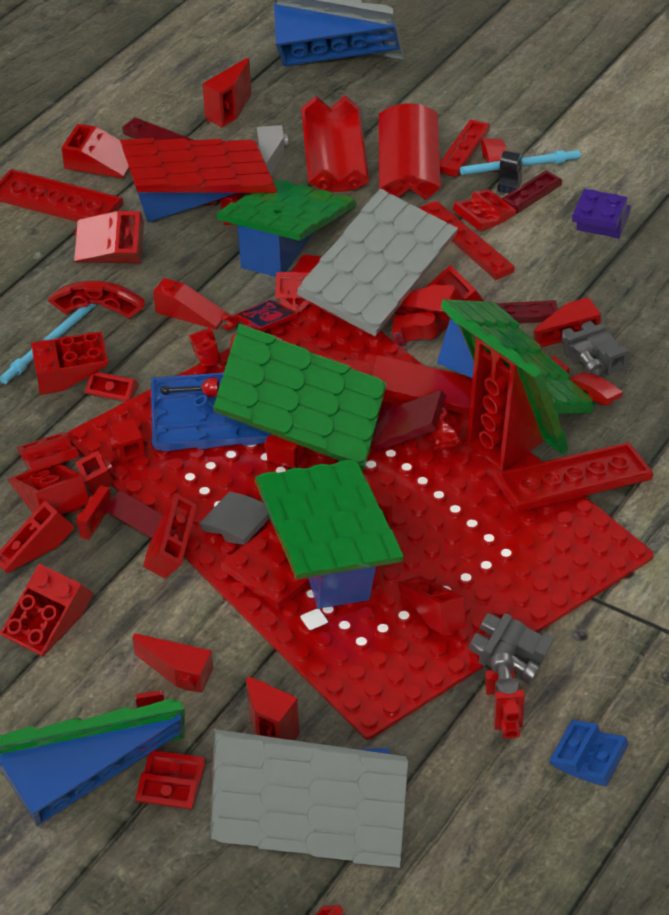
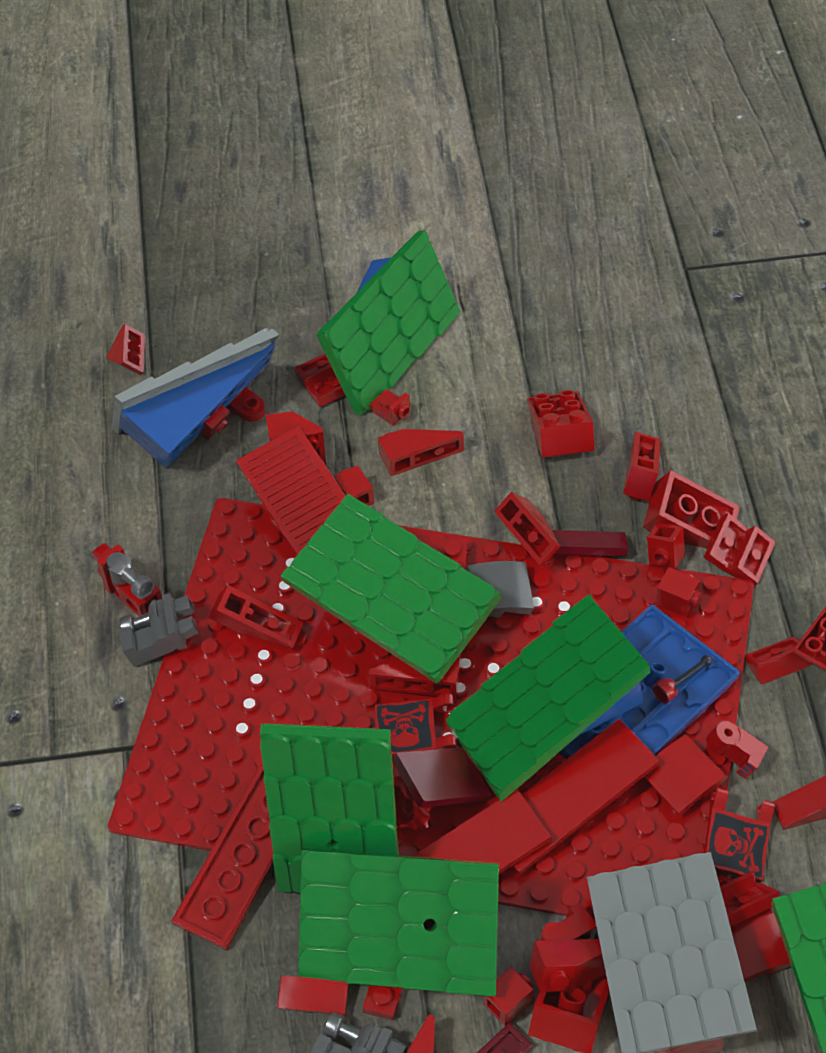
camera: 140 degrees right, 10 degrees up
red plate [76,485,111,540] -> none
blue slope [549,720,629,786] -> none
none -> red window [236,425,346,555]
none -> red brick [334,465,374,506]
none -> flag [375,693,458,757]

